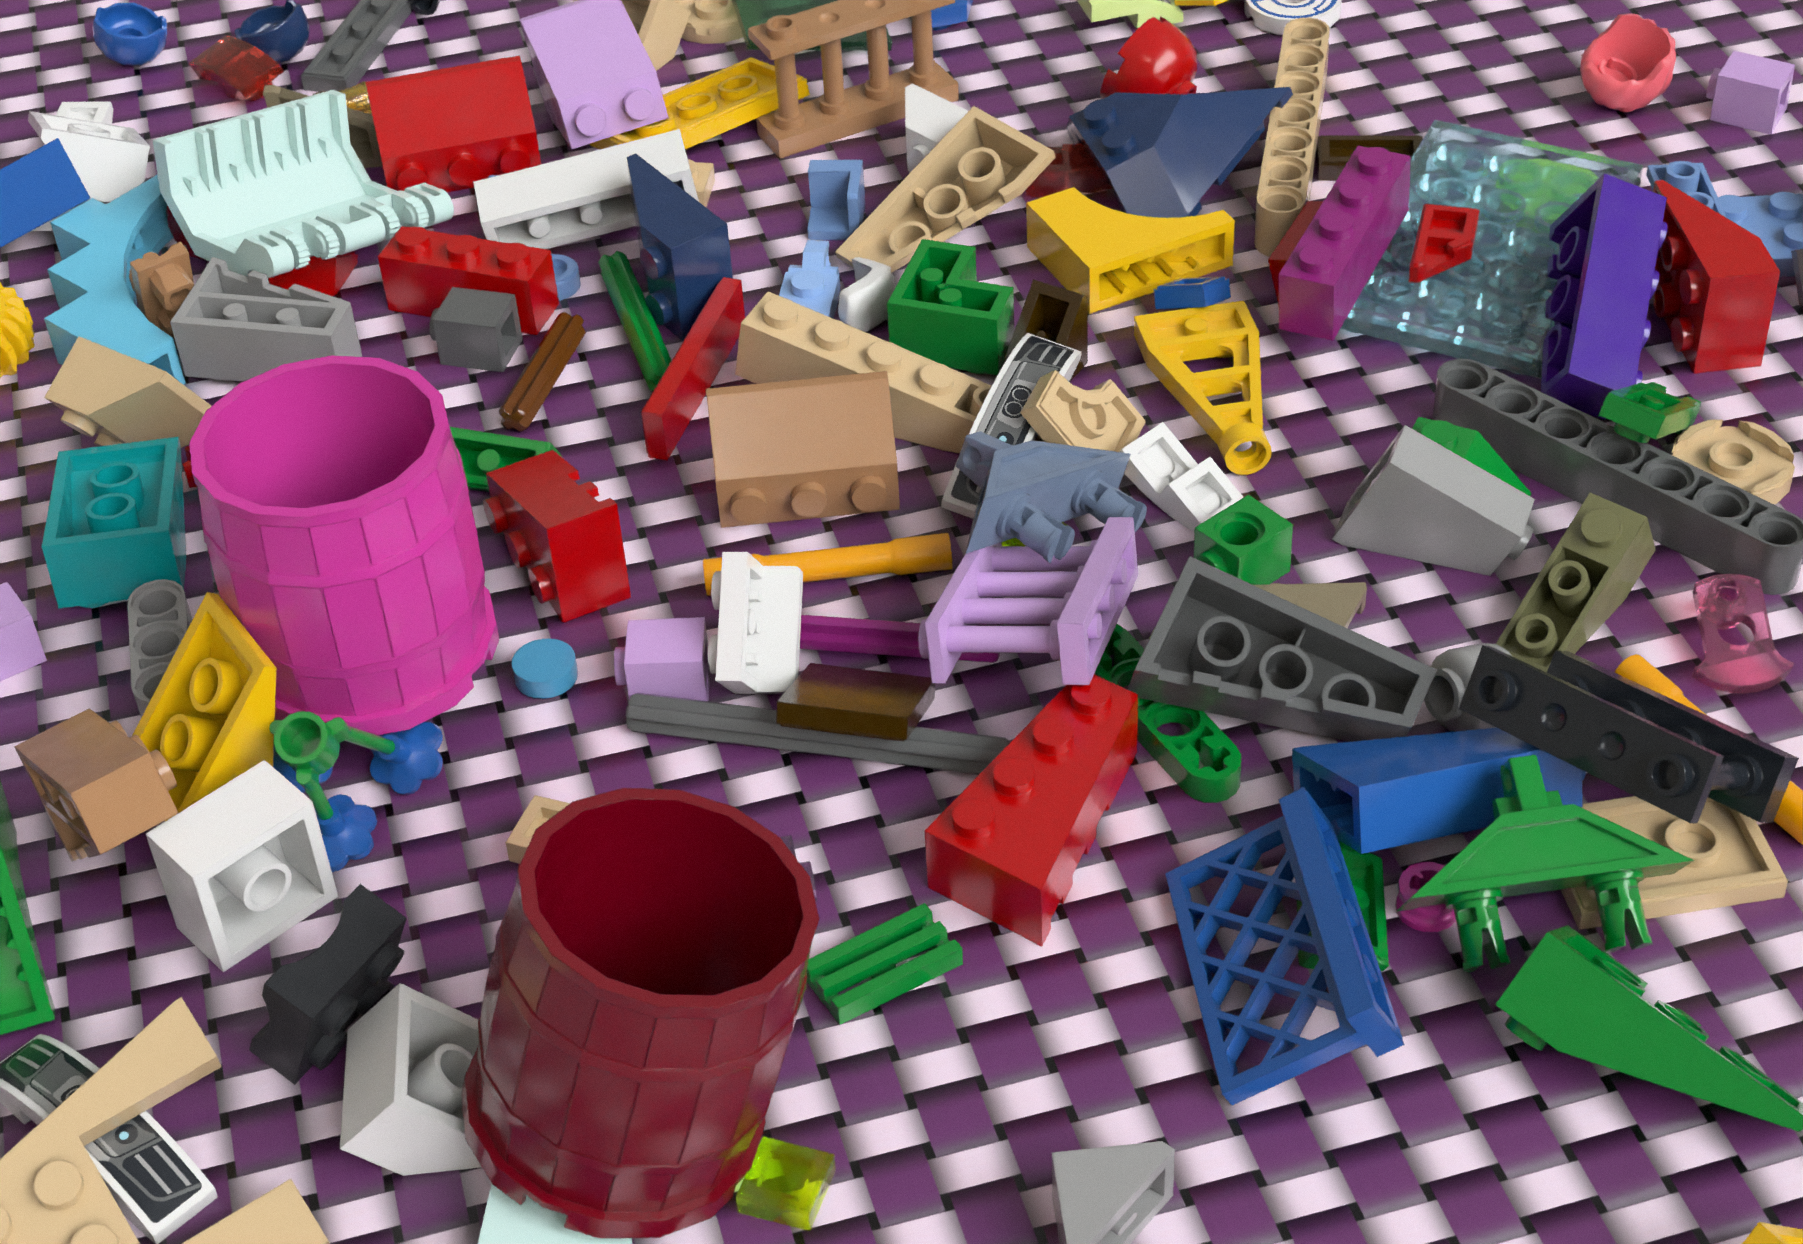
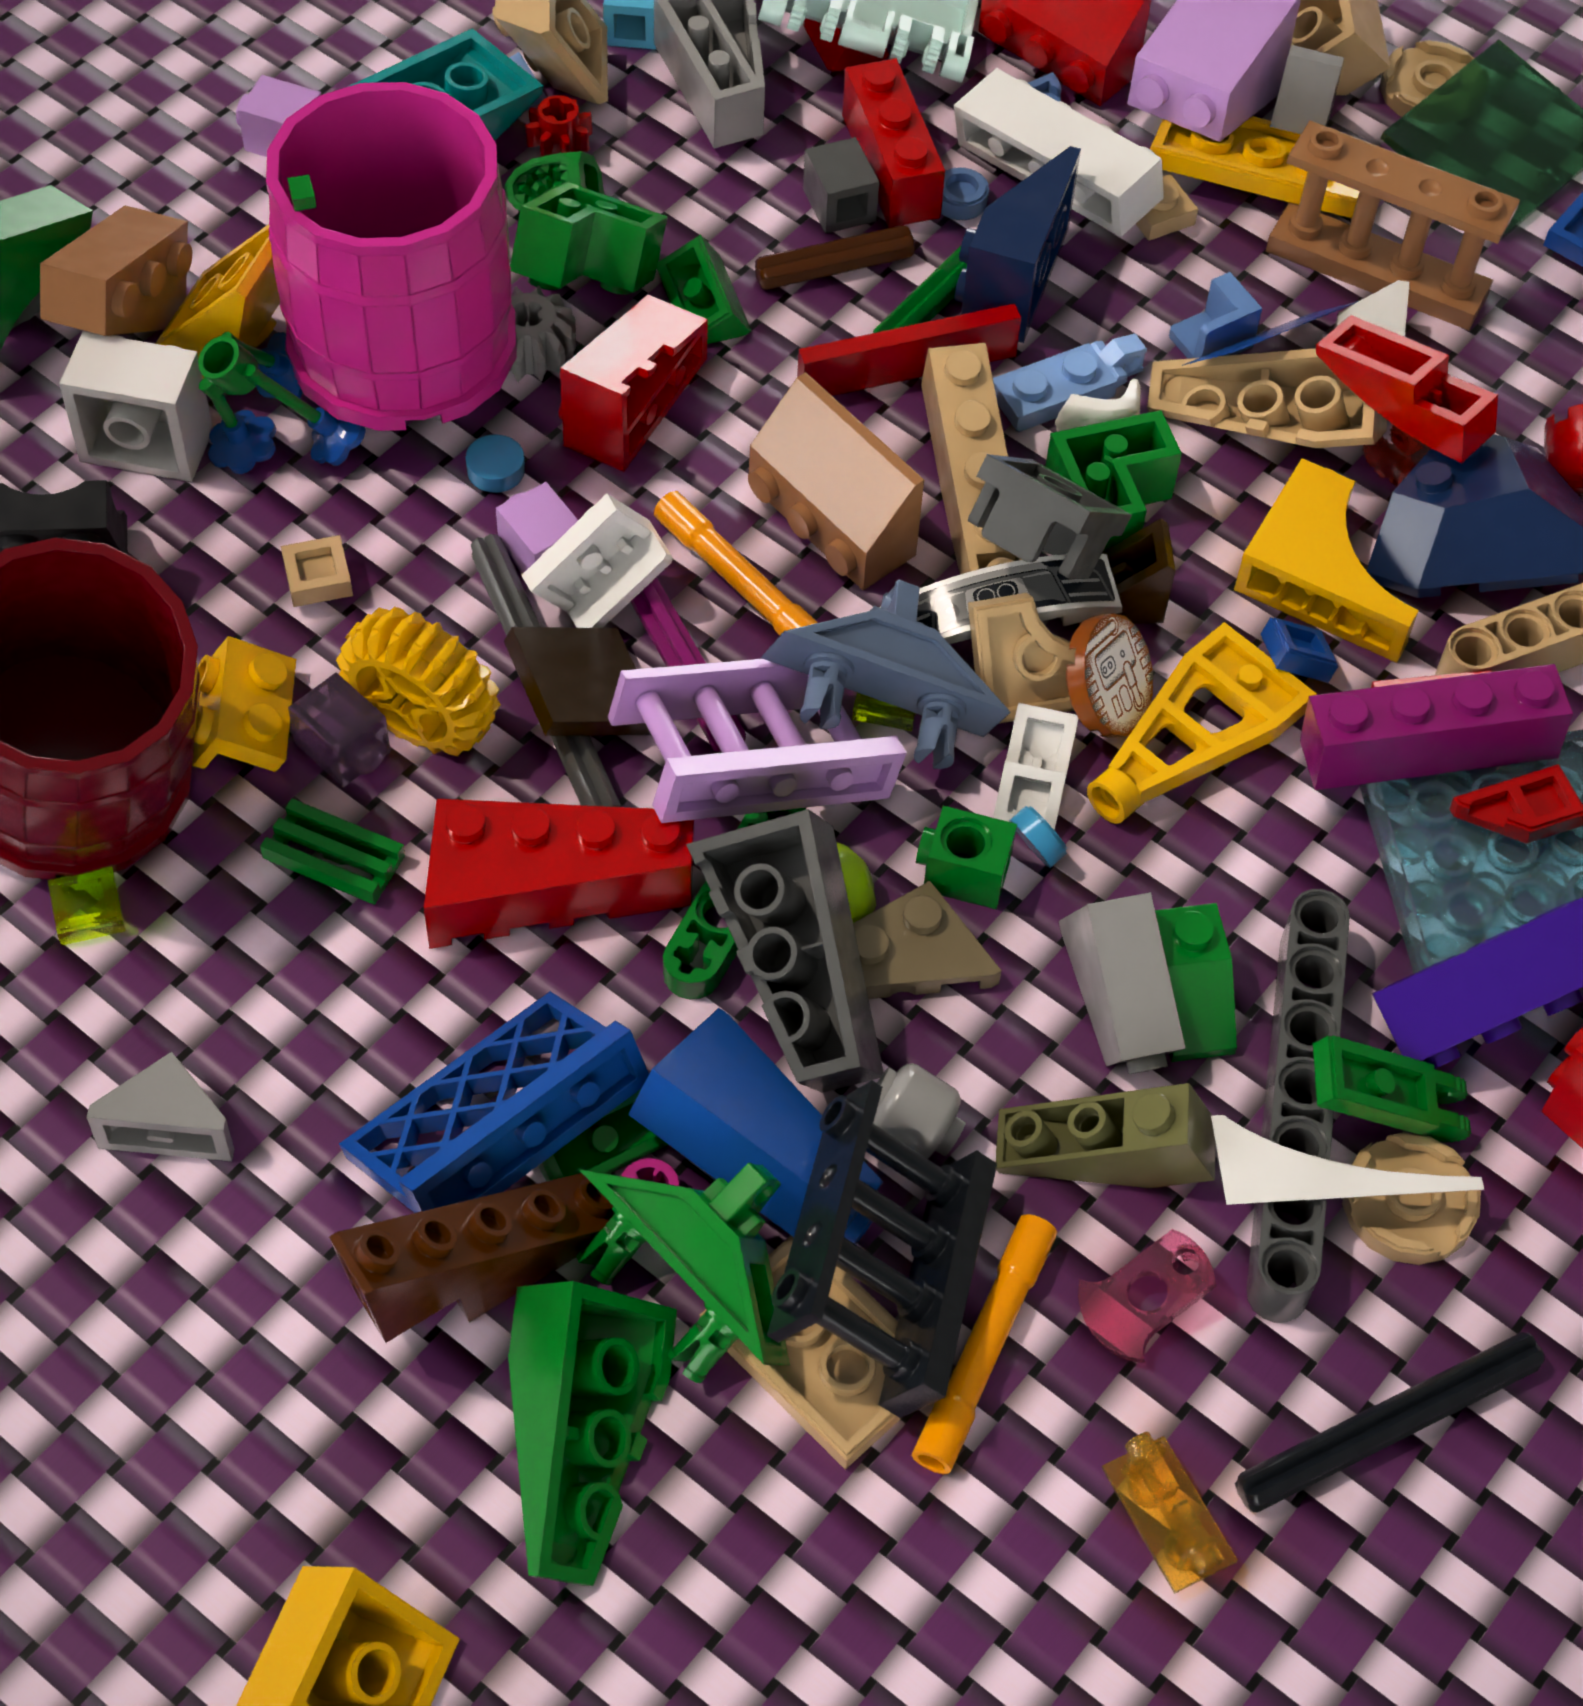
camera: 50 degrees right, 15 degrees up
none -> green piece [287,174,317,212]
none -> reddish brown slope [329,1173,615,1343]
none -> yellow gear [336,607,501,757]
none -> dark grey panel [968,454,1132,579]
none -> dark azure tile [1009,806,1067,868]
none -> tile [1066,613,1153,738]
none -> blue sticker [1182,301,1358,366]
none -> white sticker [1211,1115,1484,1205]
none -> light grey slope [1270,45,1344,134]
none -> red slope [1316,315,1498,463]

